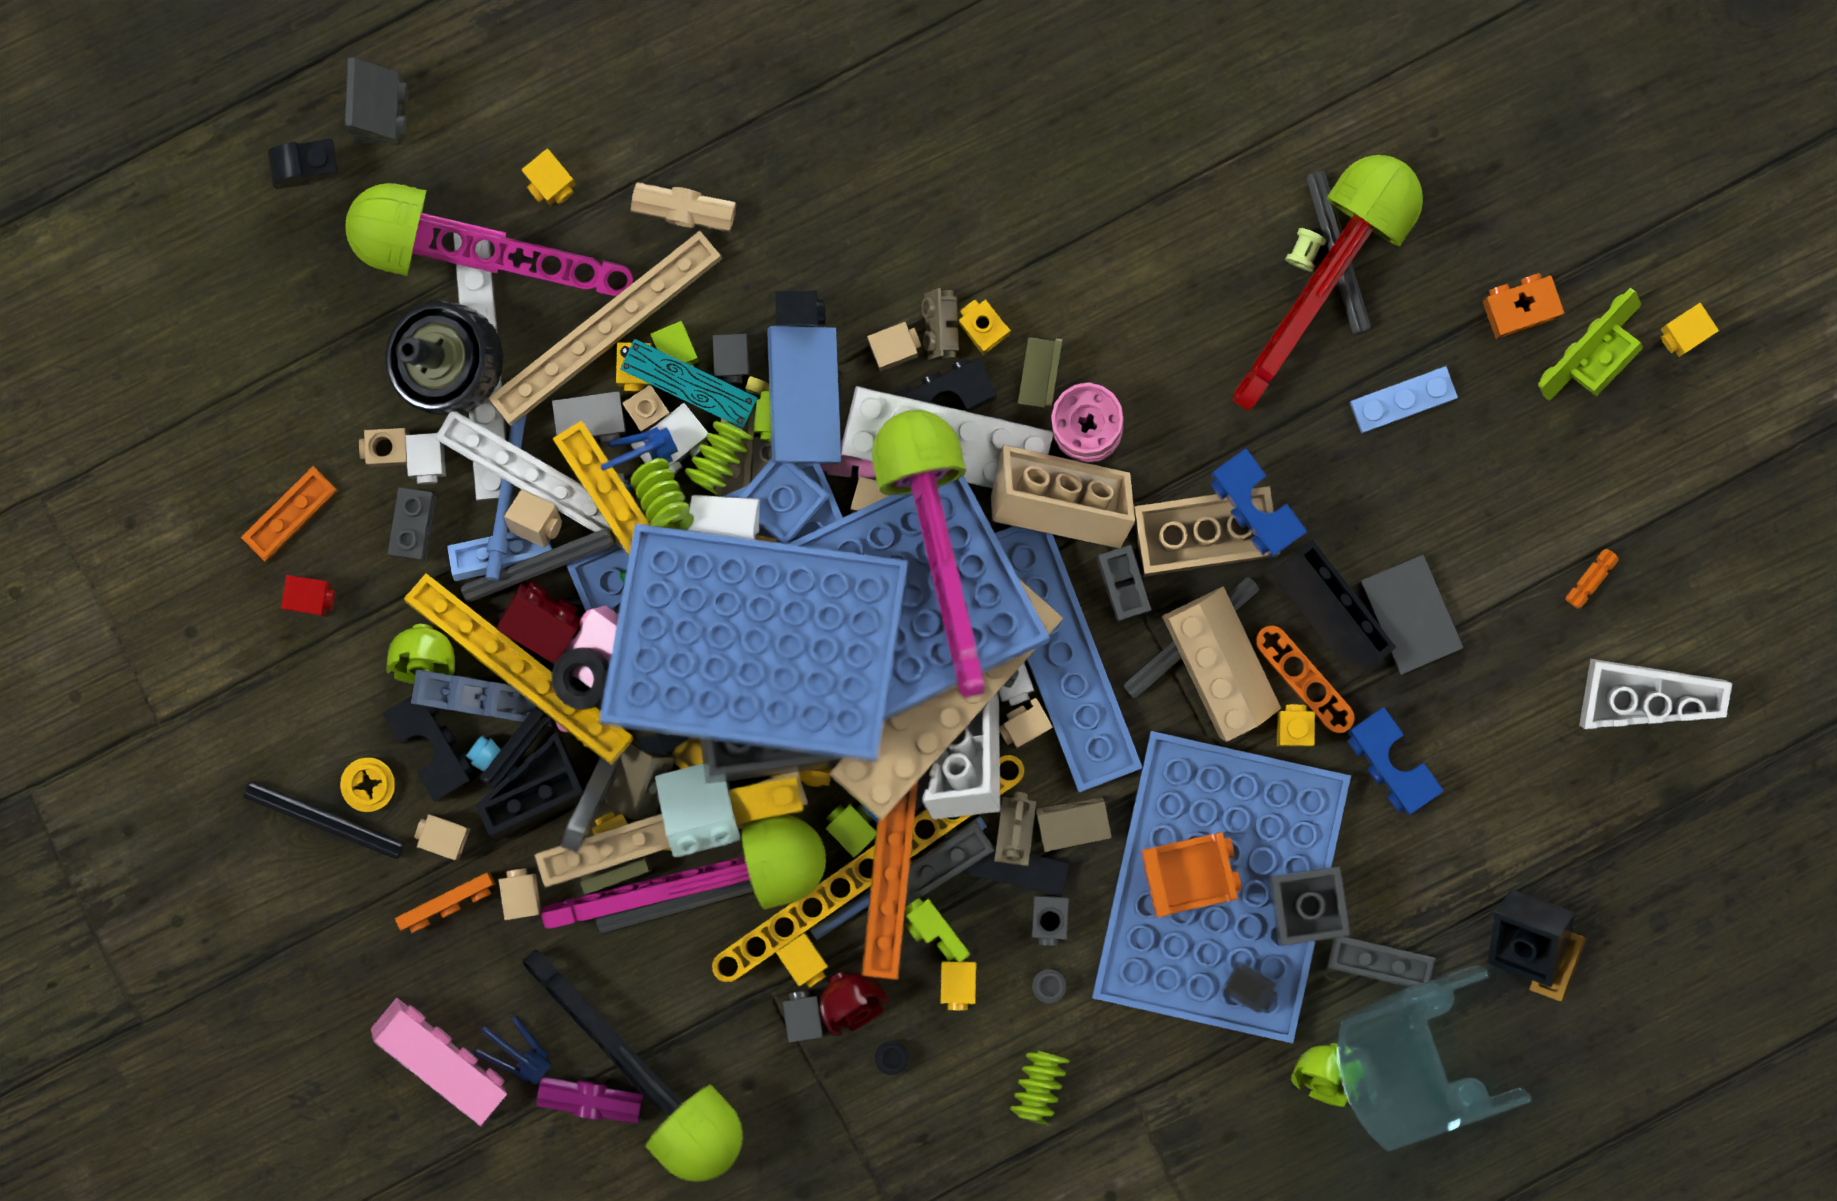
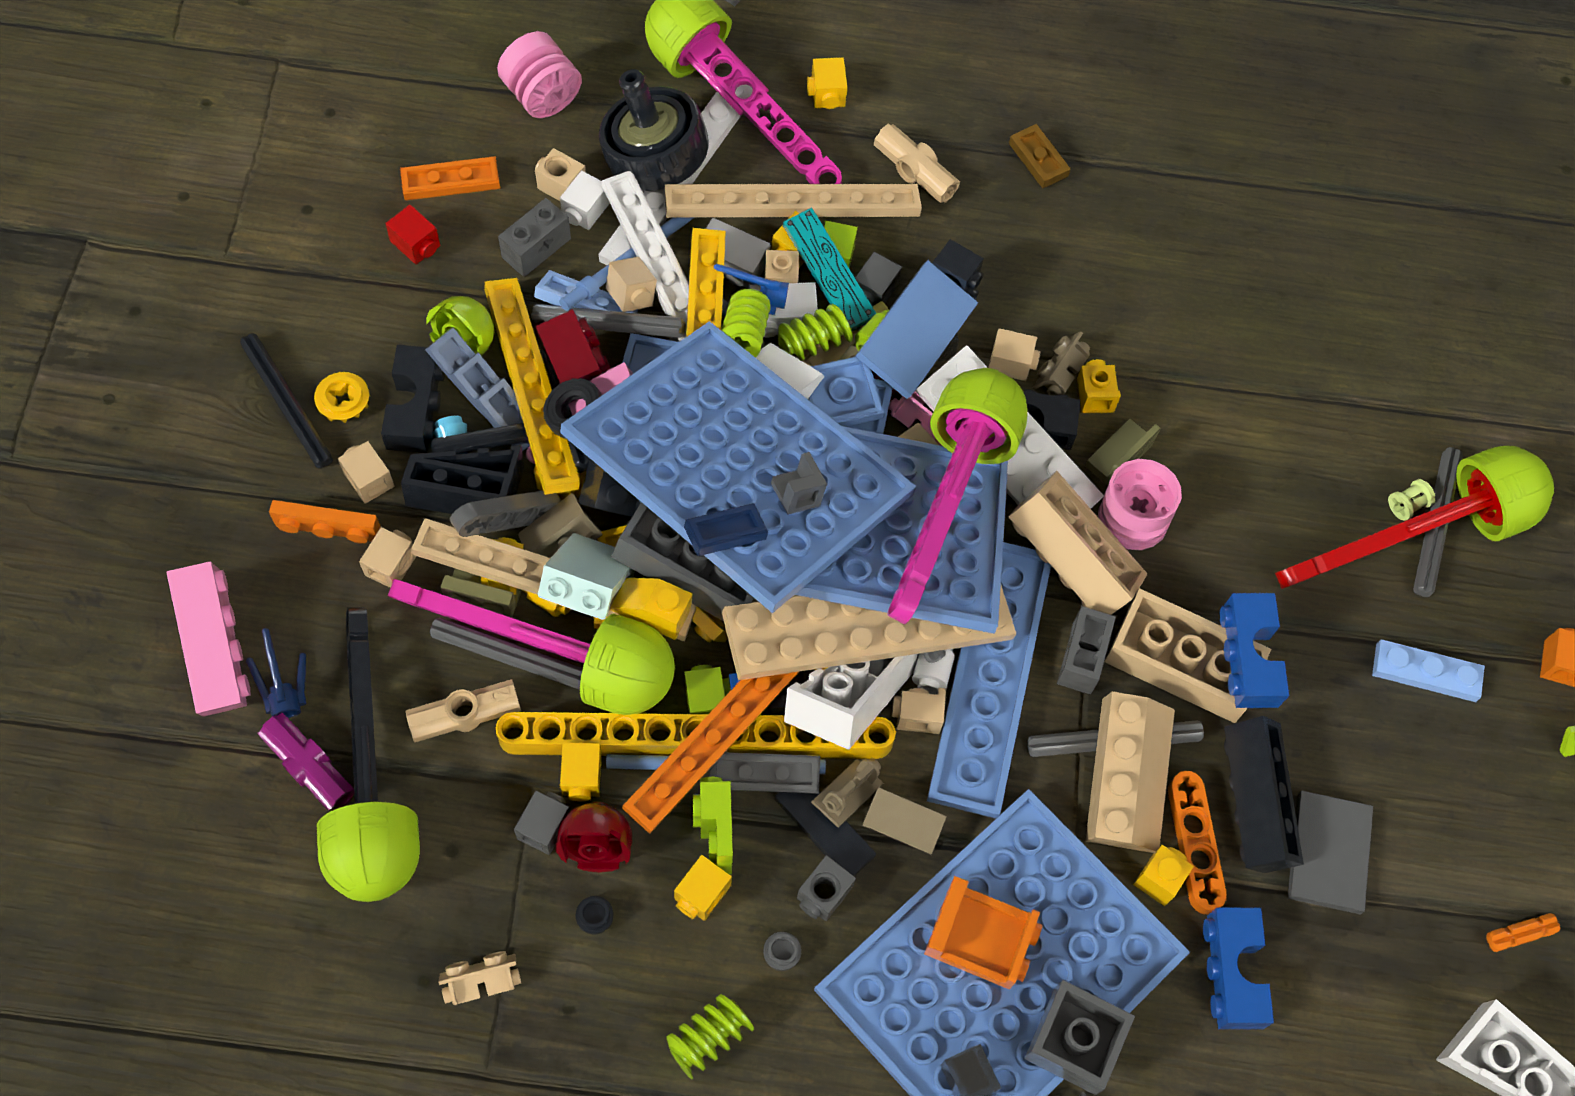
camera: 25 degrees right, 20 degrees down
none -> tan piece [405,679,521,743]
none -> tan hinge [438,951,521,1005]
none -> bright pink wheel [497,31,582,118]
none -> dark blue tile [684,503,768,556]
none -> dark grey panel [771,452,827,515]
none -> pearl gold plate [1009,124,1071,189]

